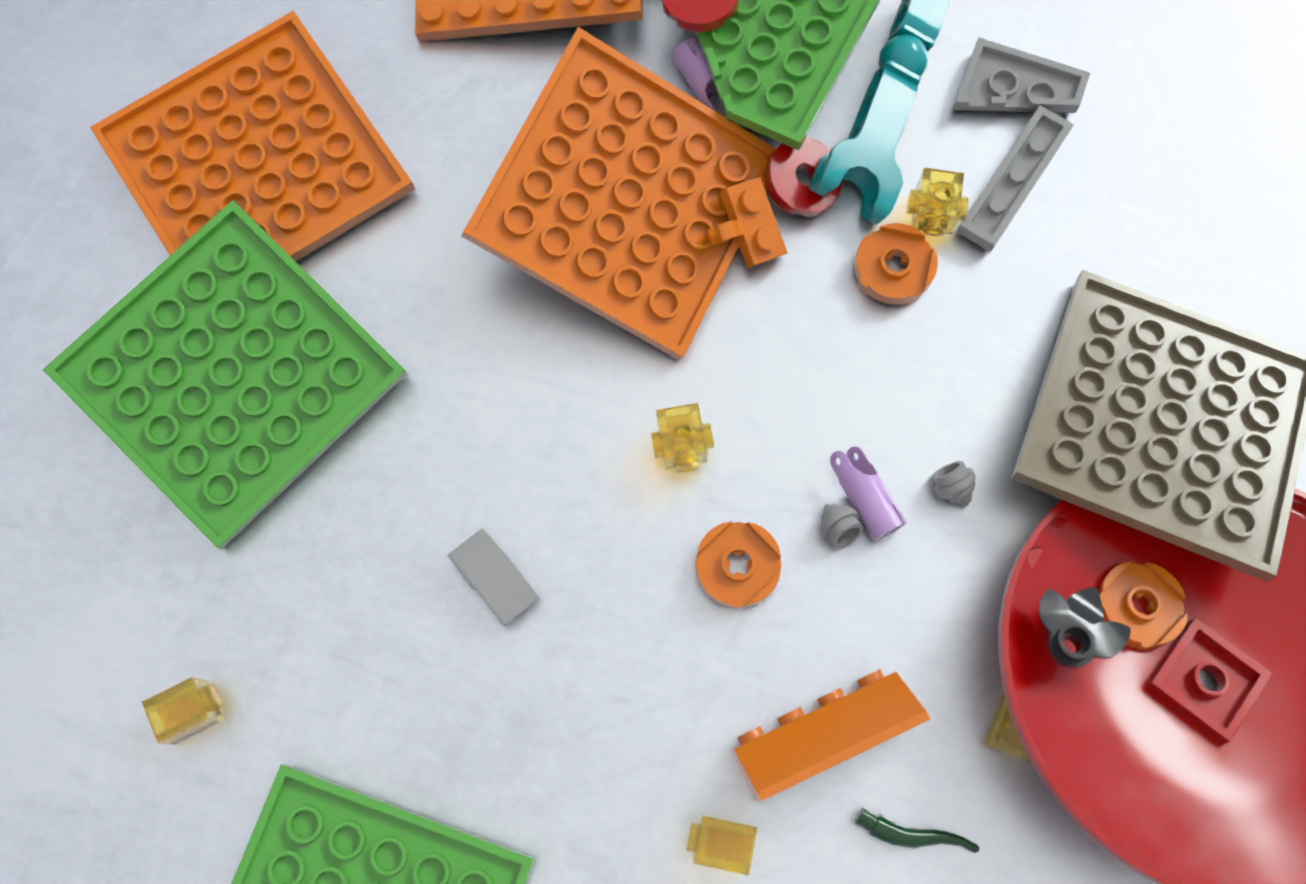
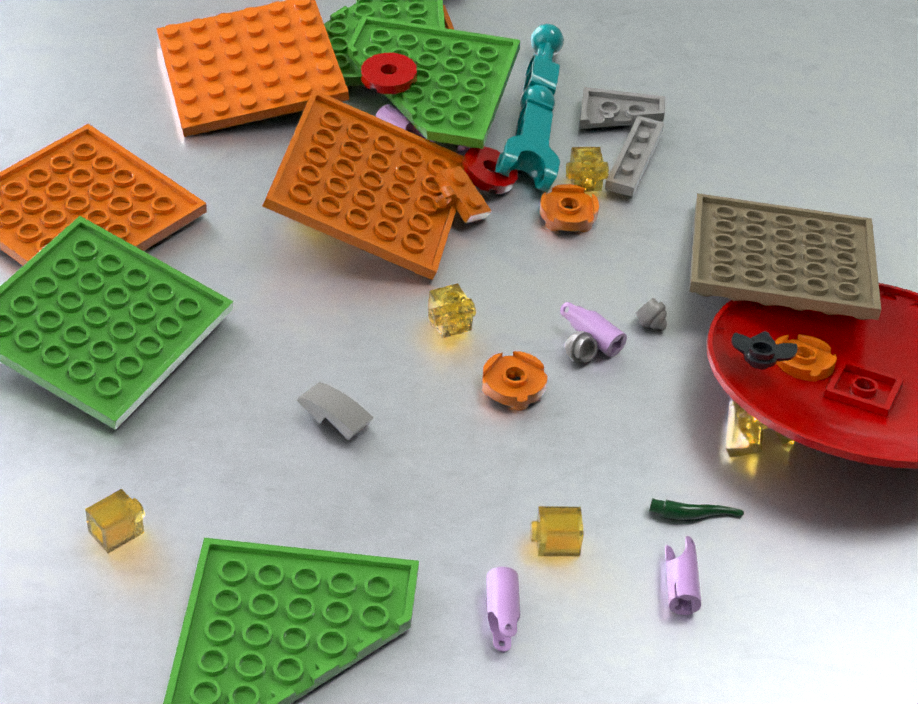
camera: 20 degrees left, 30 degrees down
orange slope [731,669,930,801] -> none

